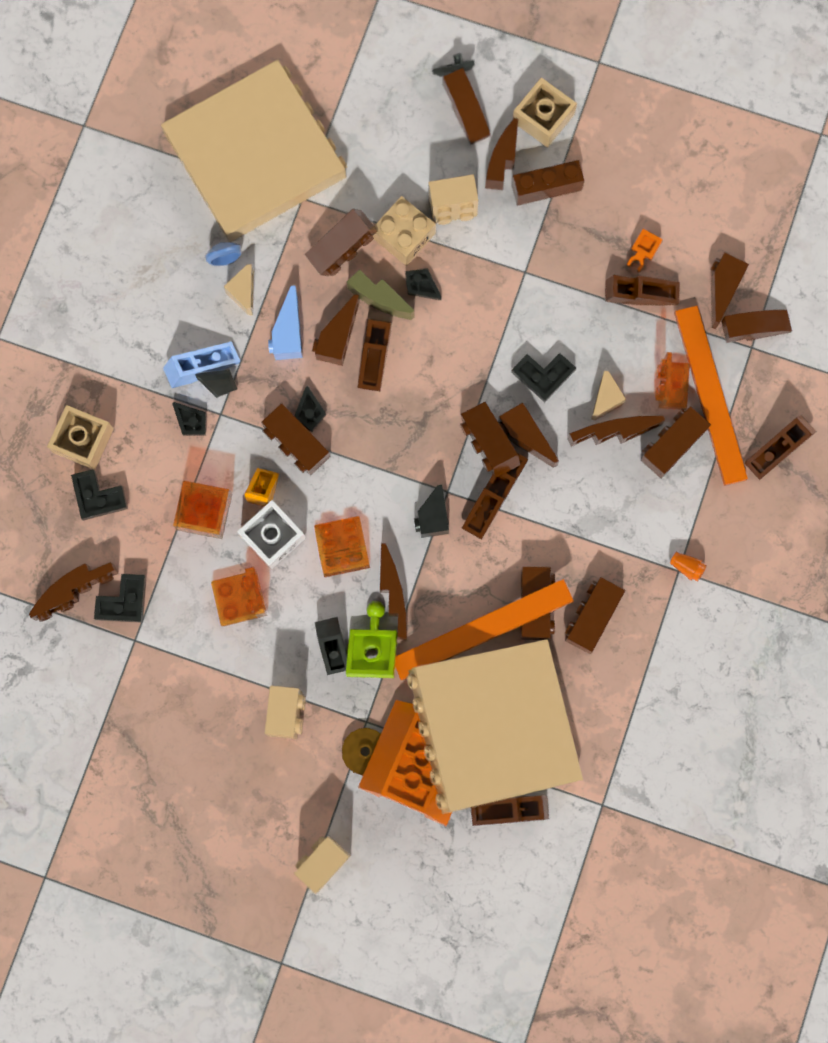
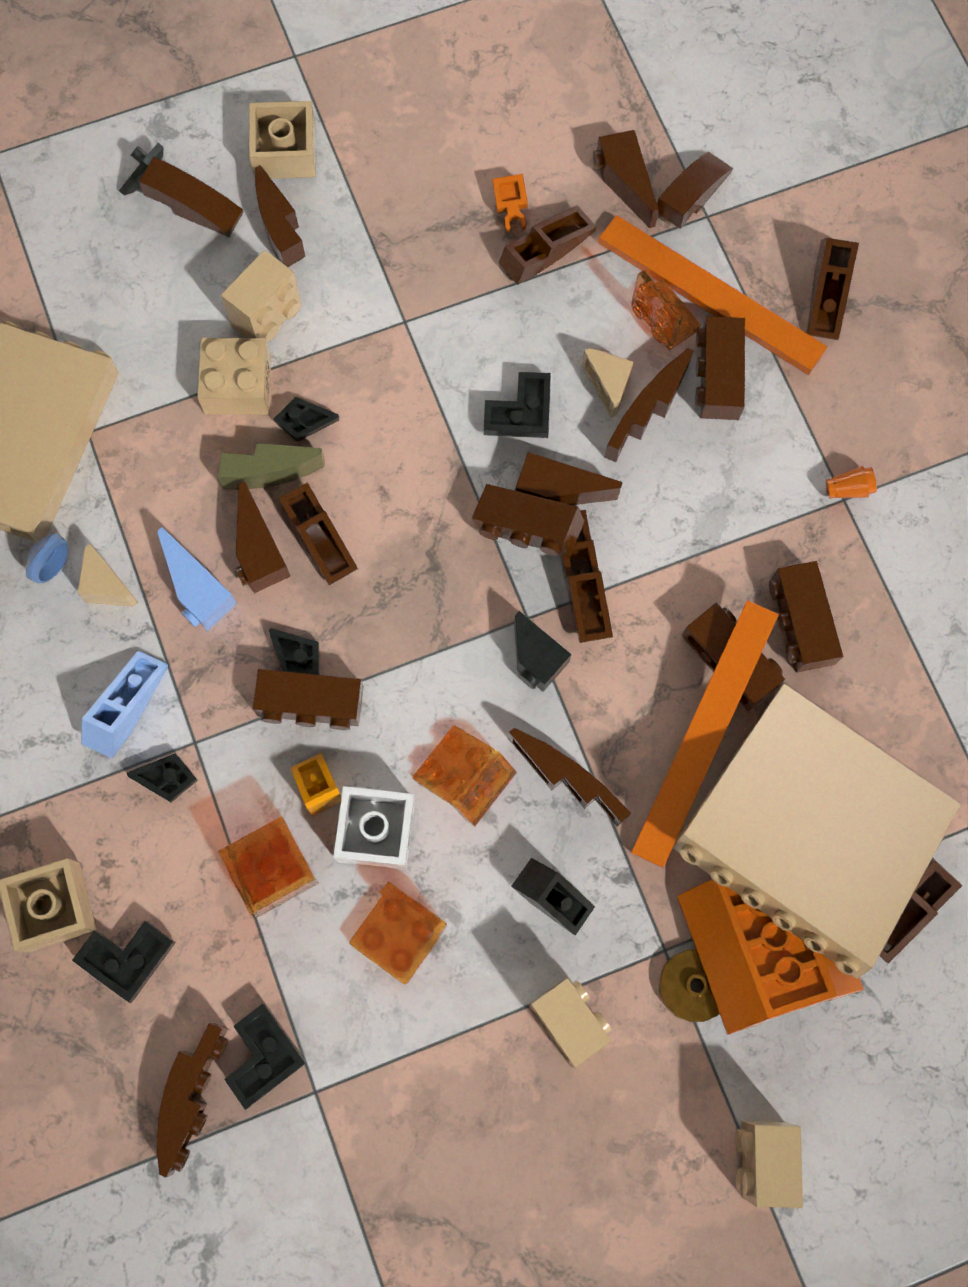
camera: 45 degrees left, 5 degrees down
pearl dark grey piece [195,369,238,398] -> none
reddish brown brick [305,209,378,276] -> none
lime plate [346,601,398,678] -> none
reddish brown brick [512,160,585,206] -> none

